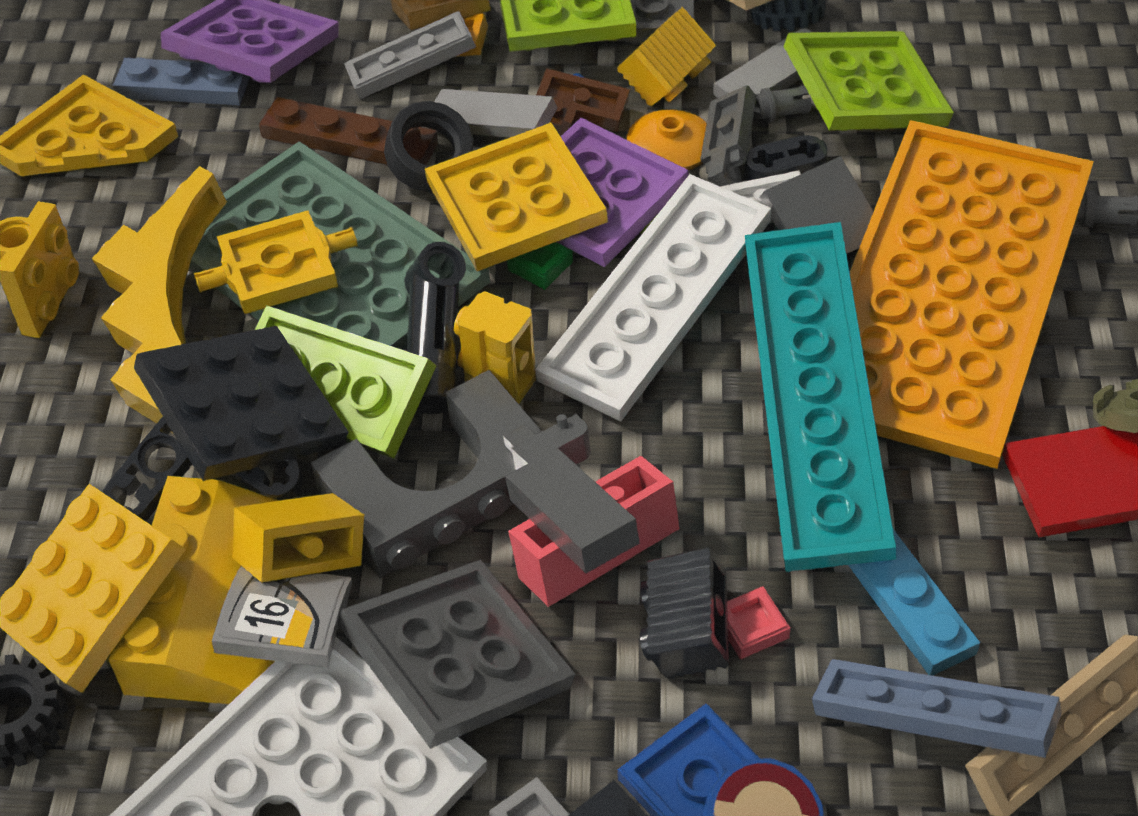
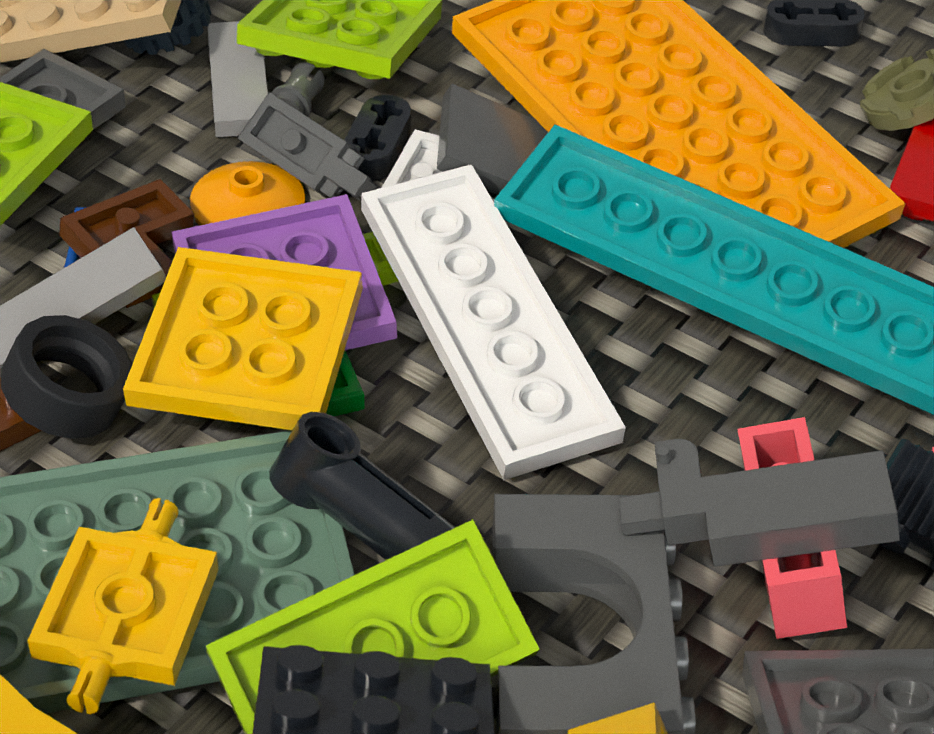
camera: 60 degrees left, 5 degrees down
yellow brick [454,291,536,404] -> none
yellow brick [617,6,717,106] -> none

